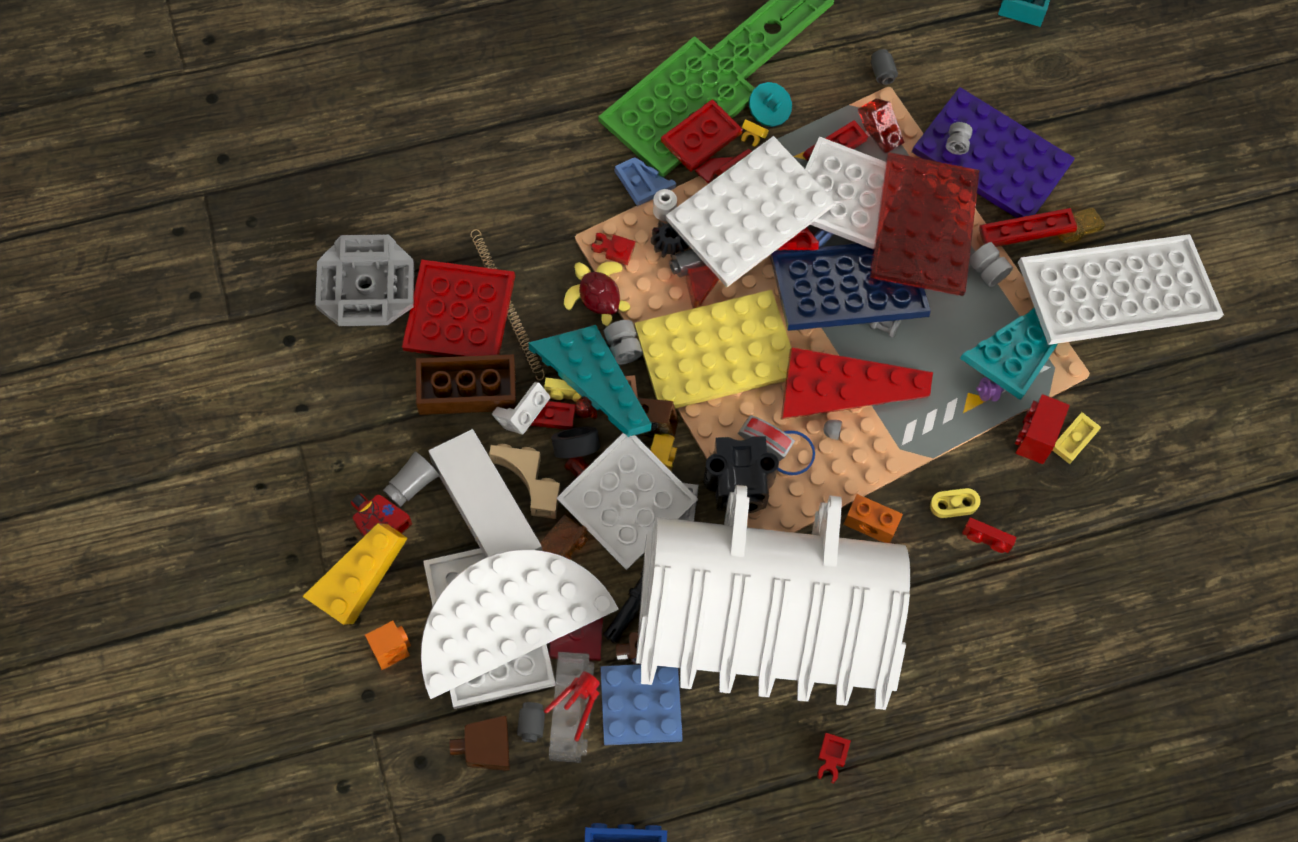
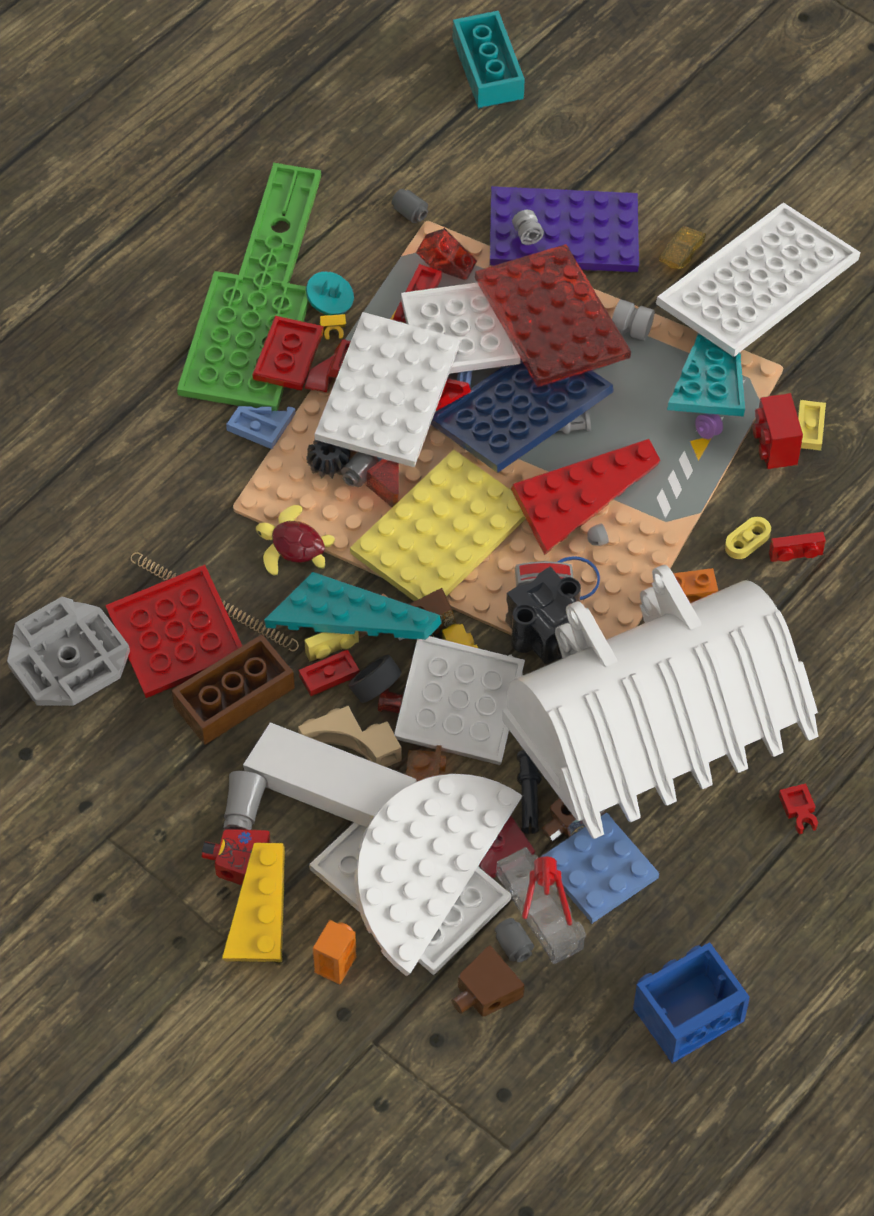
camera: 30 degrees left, 10 degrees down
white bracket [492,382,550,435] -> none
clear red piece [575,396,598,420] -> none
red plate [591,233,636,265] -> none
light grey wheel [604,320,643,365] -> none
white brick [653,189,677,221] -> none
red tile [979,208,1077,247] -> none

